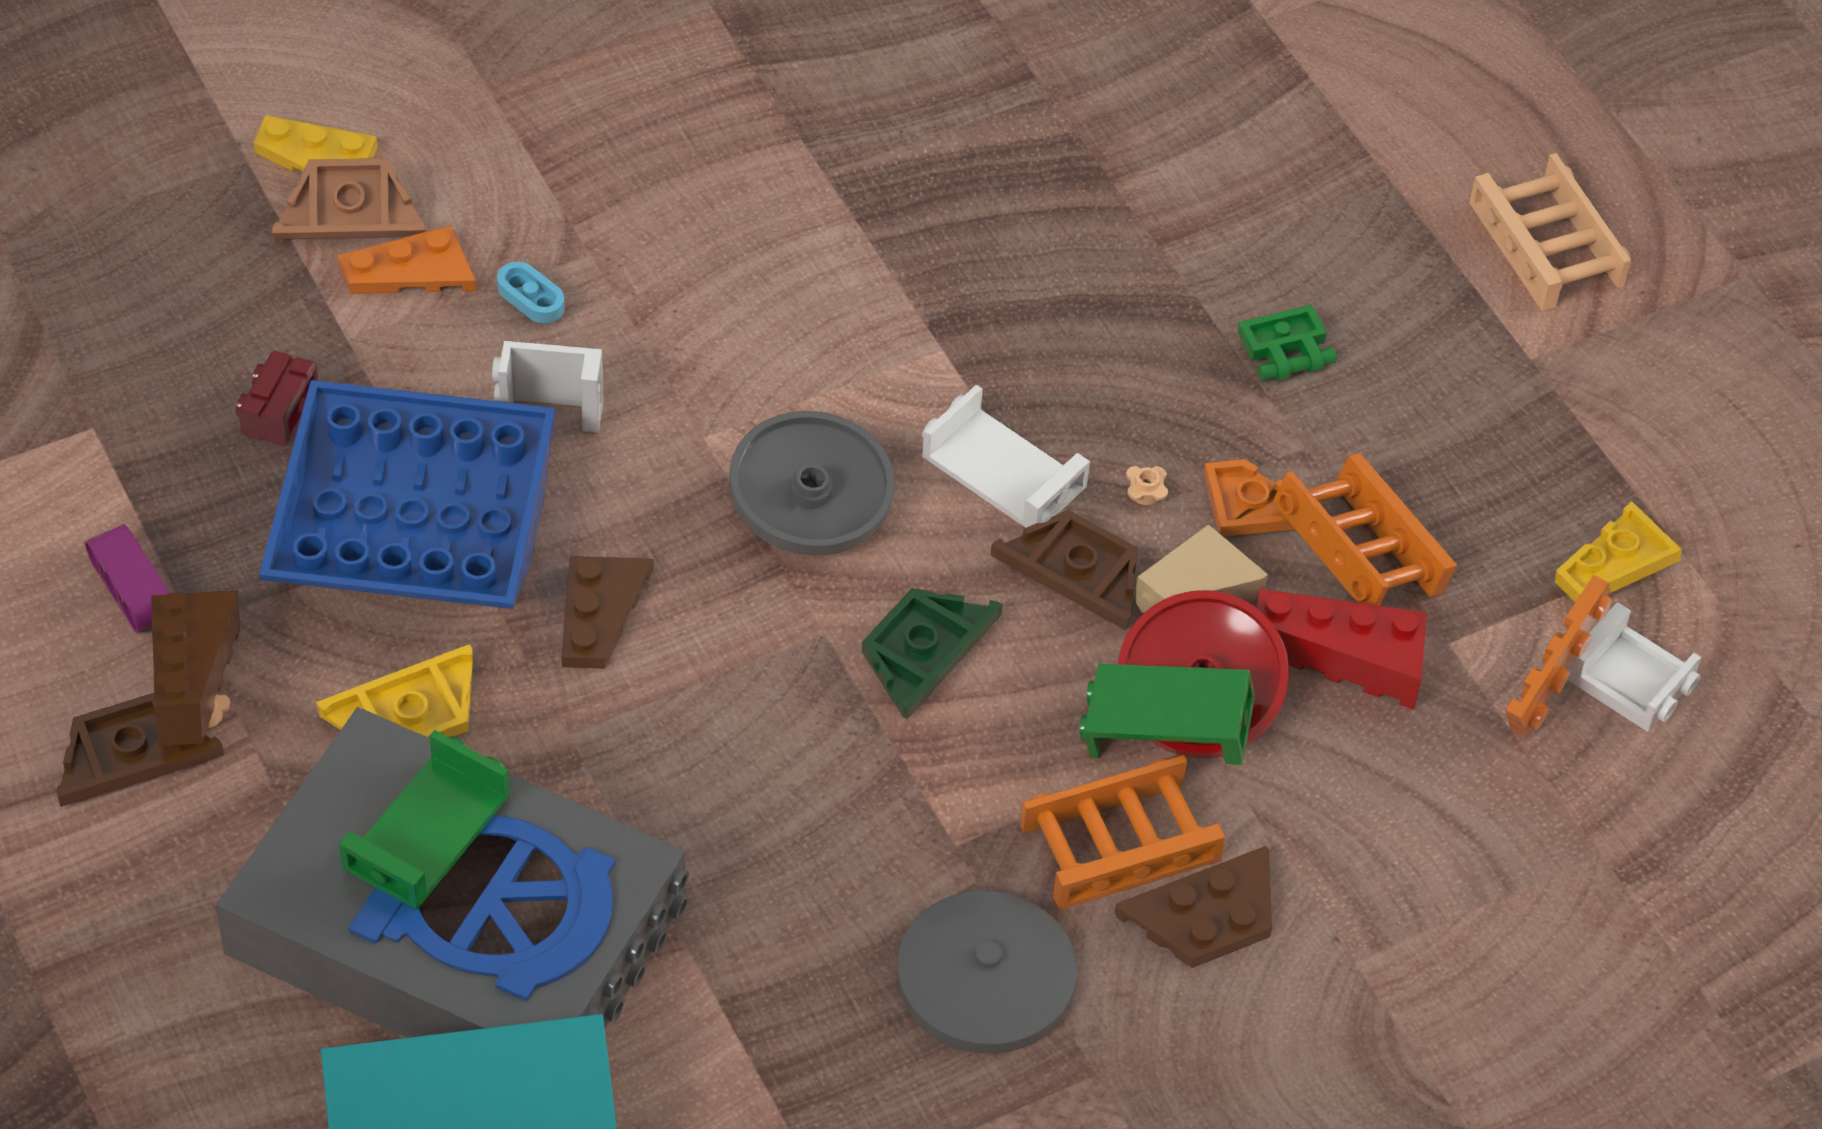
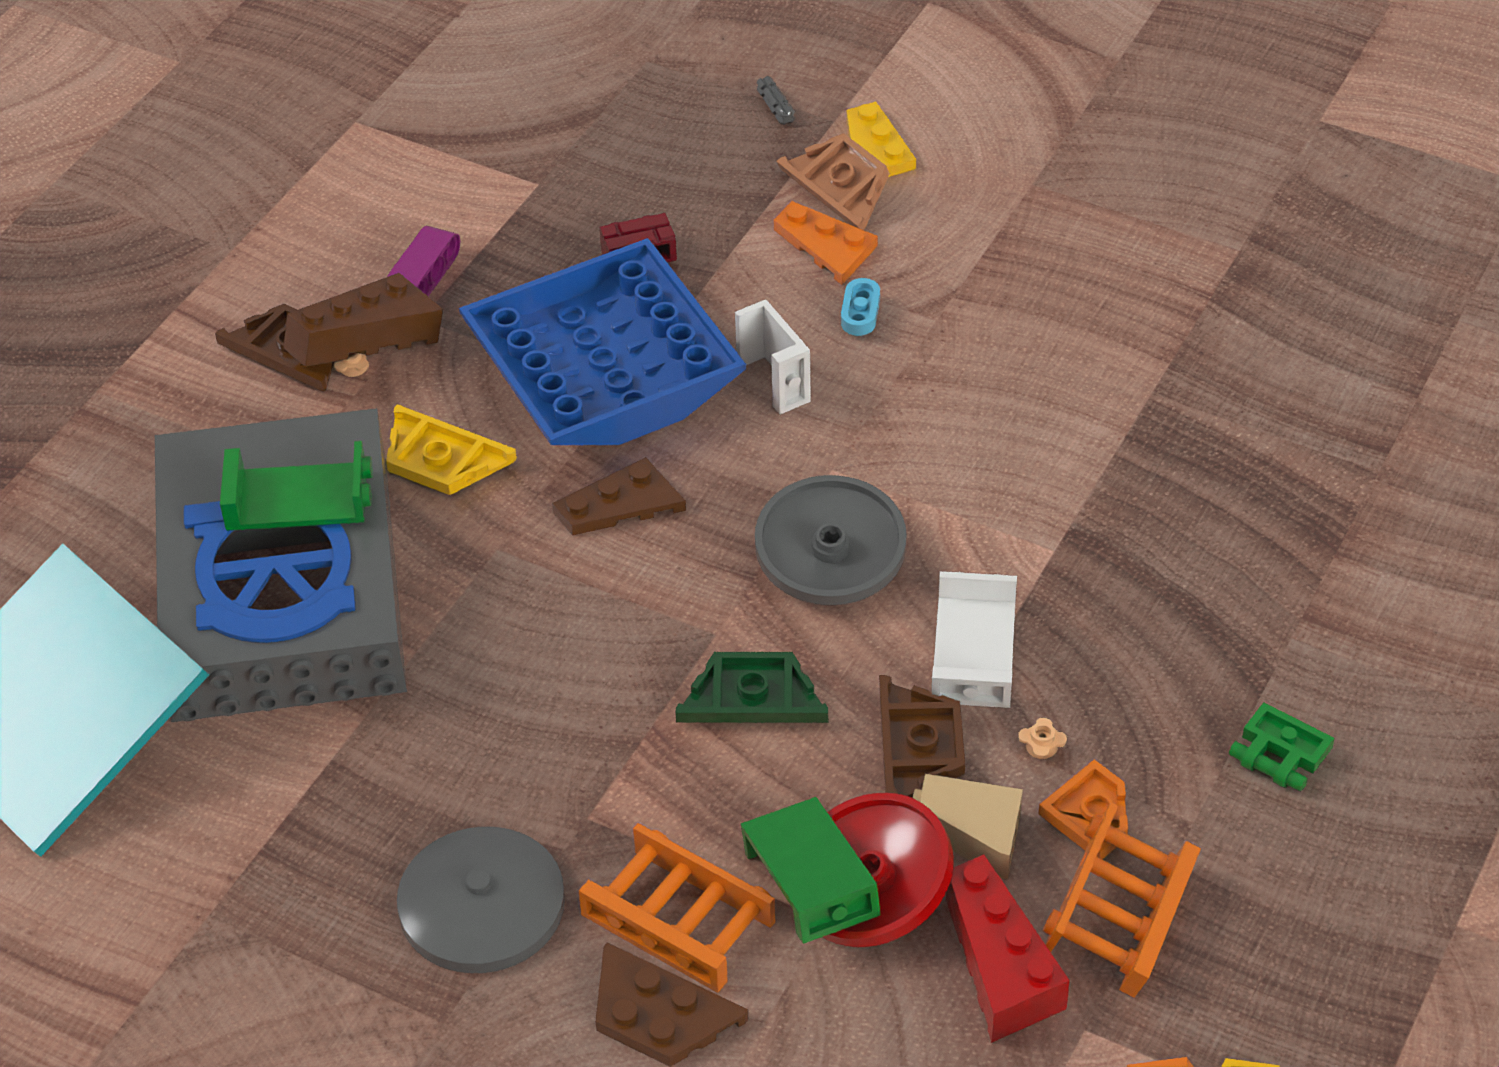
camera: 60 degrees right, 5 degrees down
none -> dark grey axle [757,76,795,125]

